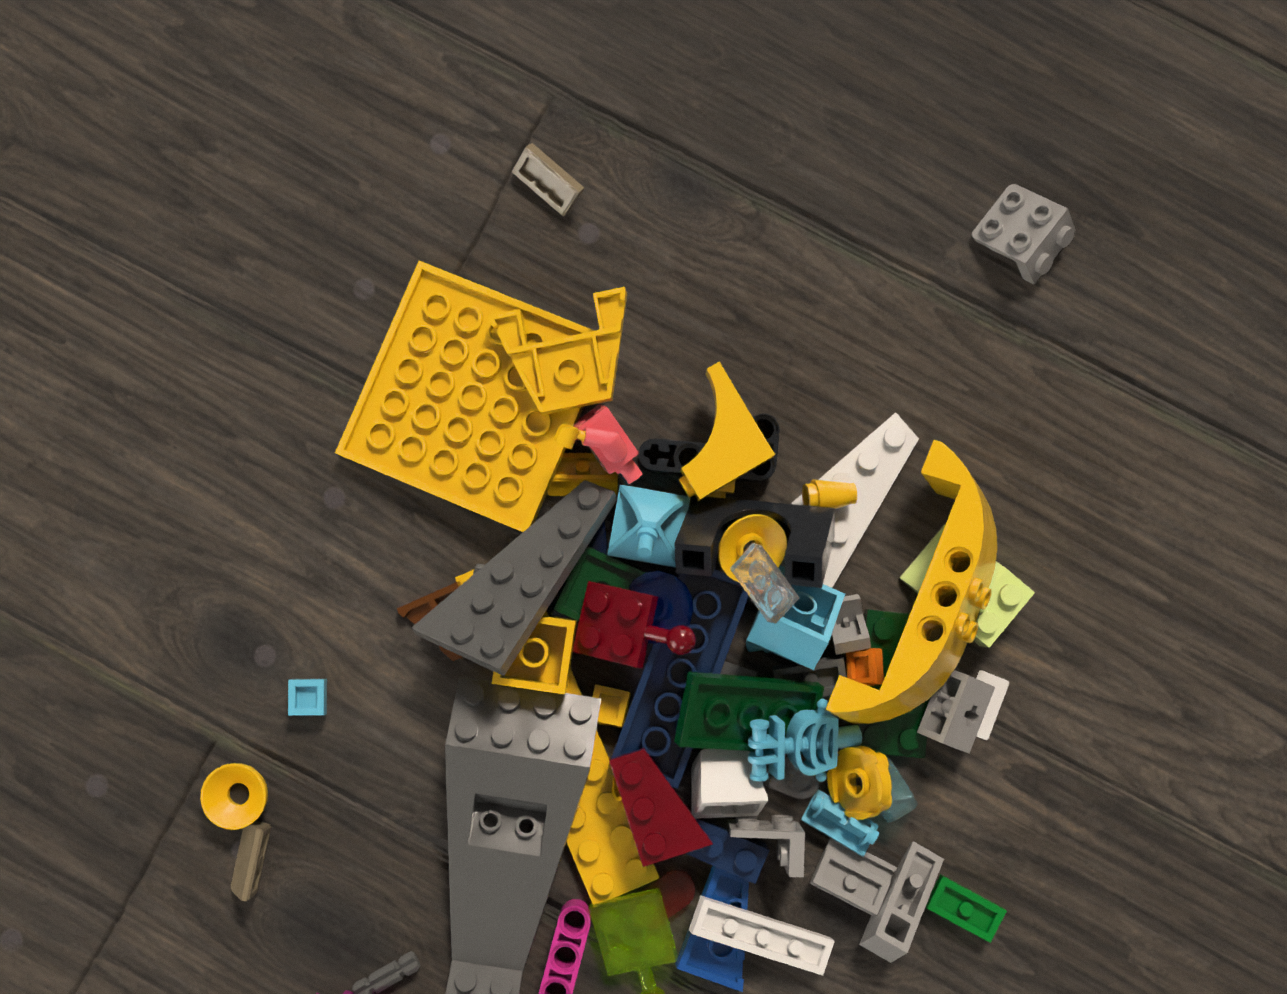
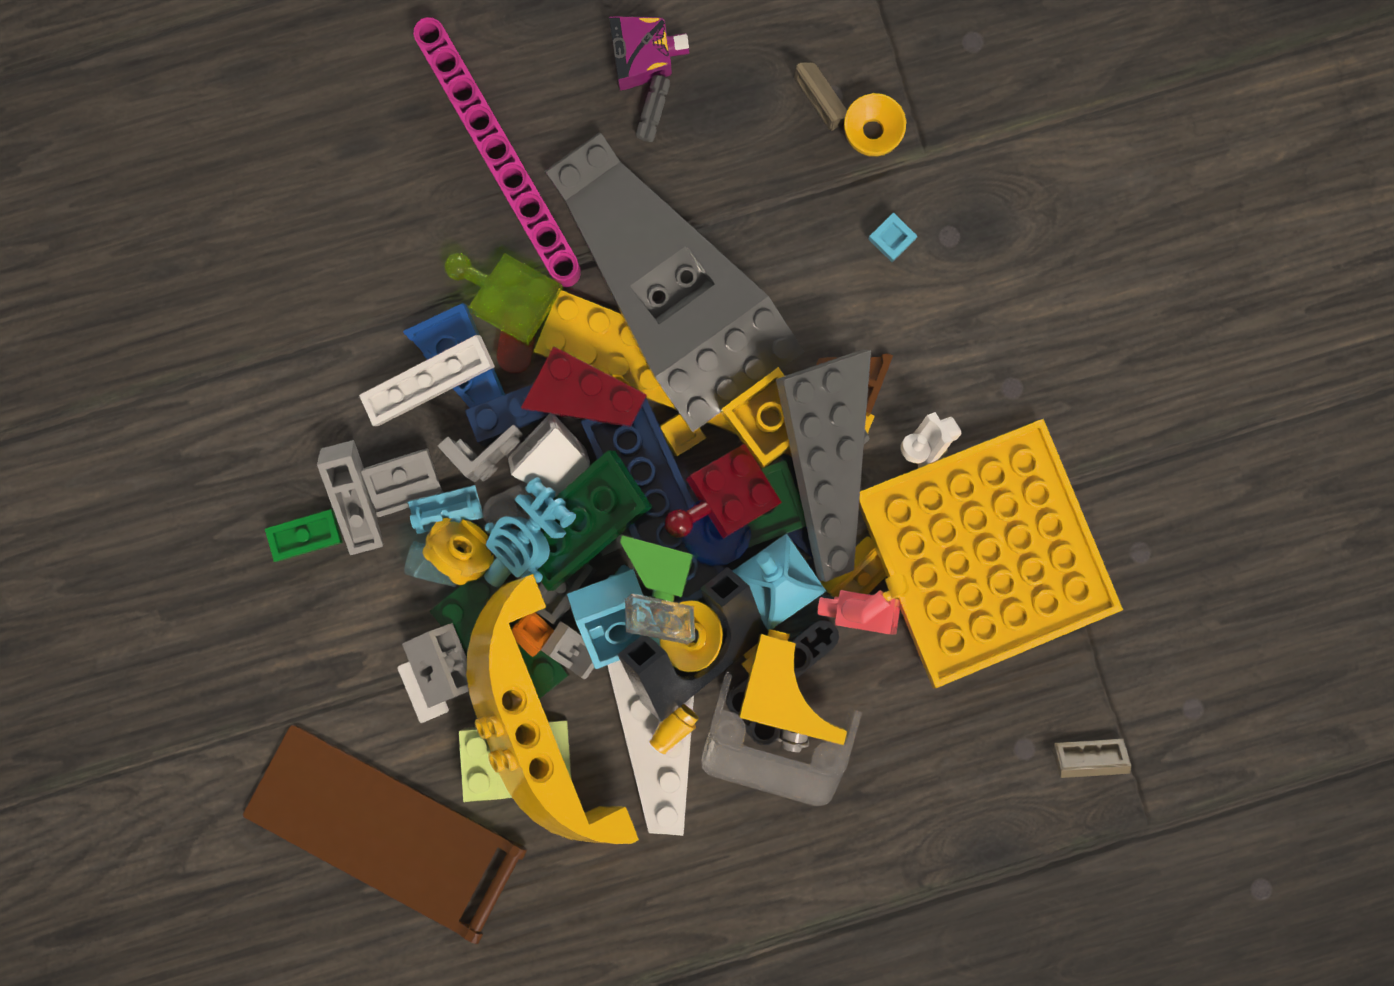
camera: 140 degrees right, 0 degrees up
yellow wing [488,287,627,415] -> none
none -> reddish brown flag [243,725,527,944]
none -> bright green slope [620,535,693,602]
none -> clear windscreen [701,671,862,806]
none -> light grey plate [777,729,810,752]
none -> white hips [901,412,962,468]

